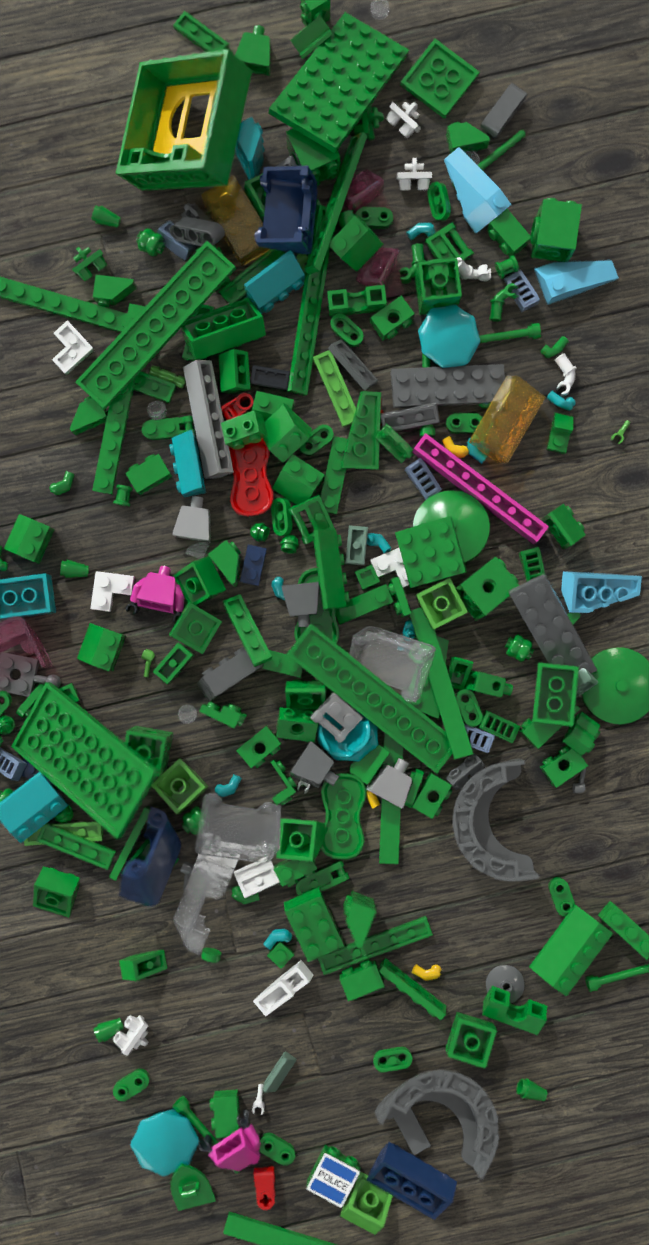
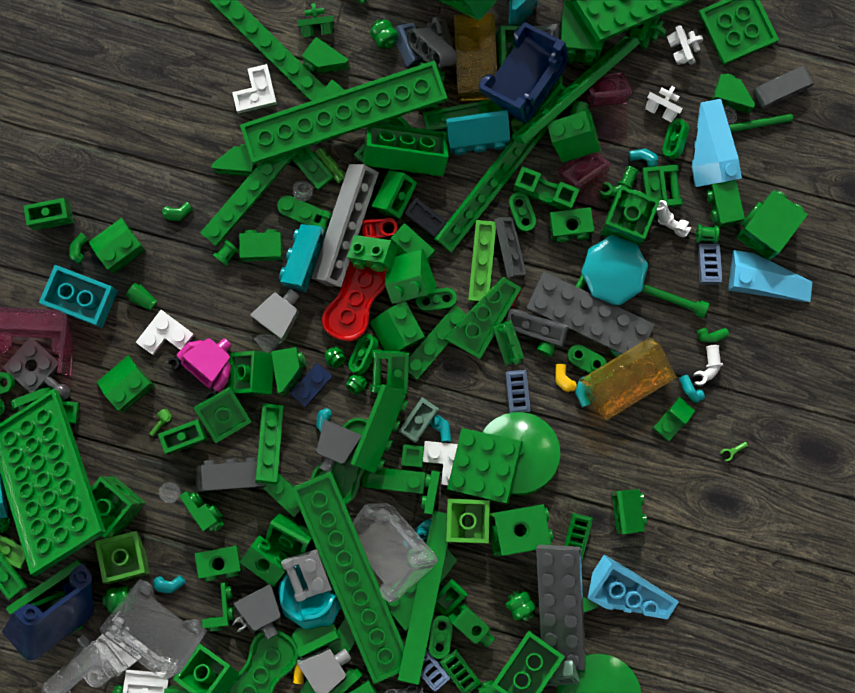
camera: 30 degrees right, 5 degrees down
green plate [356,207,393,229] -> none
dark pink brick [413,433,549,544] -> none
green piece [489,283,520,322] -> none

